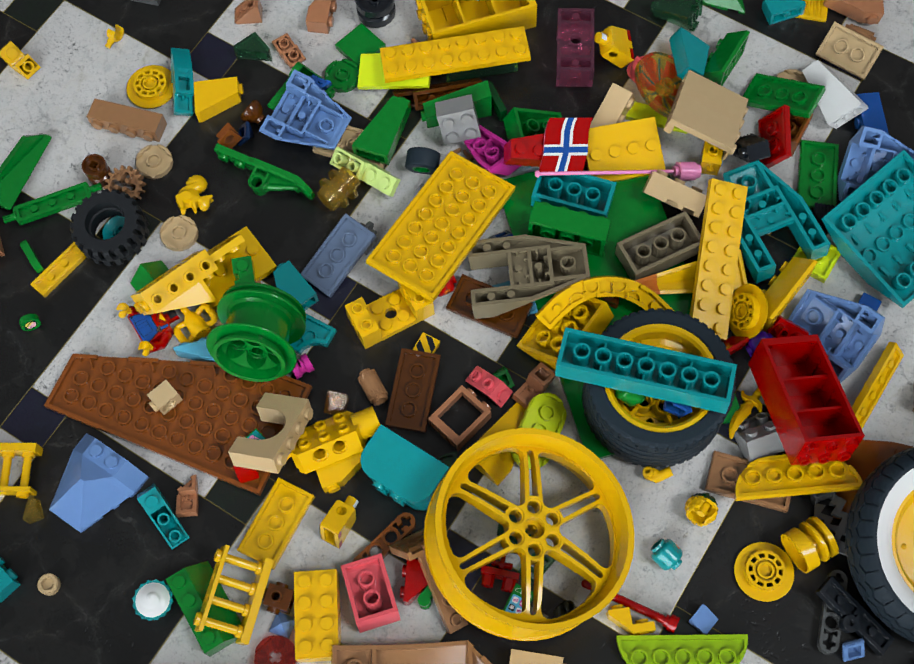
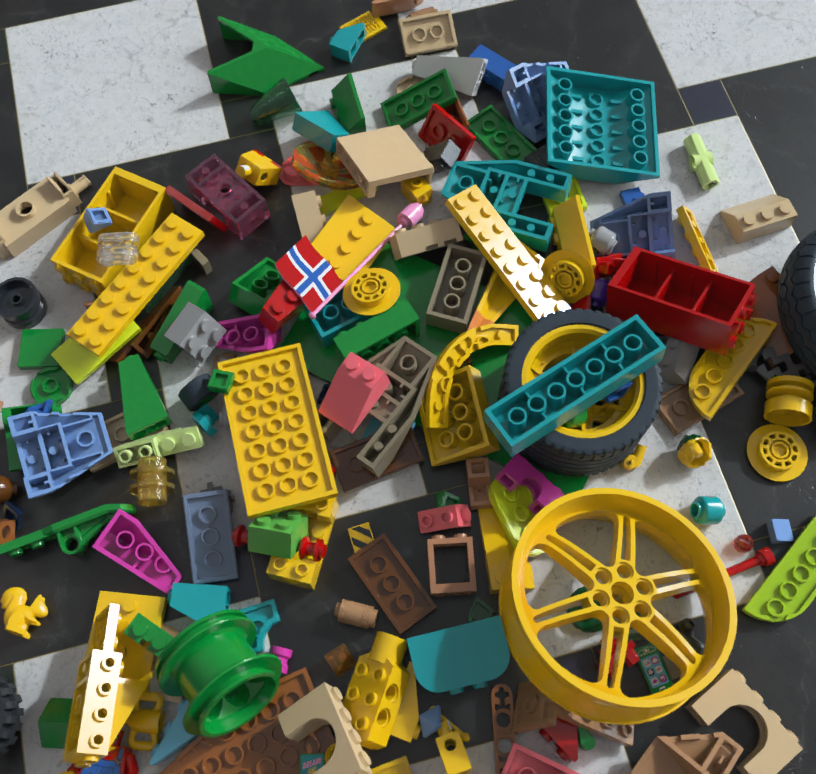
camera: 50 degrees left, 0 degrees up
tan tile [160,215,199,251] -> none
dark green tile [488,82,507,122] -> none
yellow slope [606,604,656,635] -> none
none -> dark pink wedge [92,508,182,594]
none -> clear brick [96,232,140,267]
none -> red tile [165,185,228,232]
none -> teal bracket [190,403,219,437]
none -> dark tan tile [191,249,212,275]
none -> green tile [207,369,235,395]
none -> bright green brick [232,510,327,562]
none -> coral slope [318,352,391,434]
none -> yellow wheel [343,268,400,316]
none -> medium blue slope [419,705,441,738]
none -> yellow hinge [429,706,470,742]
none -> dark pink arch [495,453,564,515]
none -> light grey head [589,226,618,256]
none -> clear red hinge [733,534,754,553]

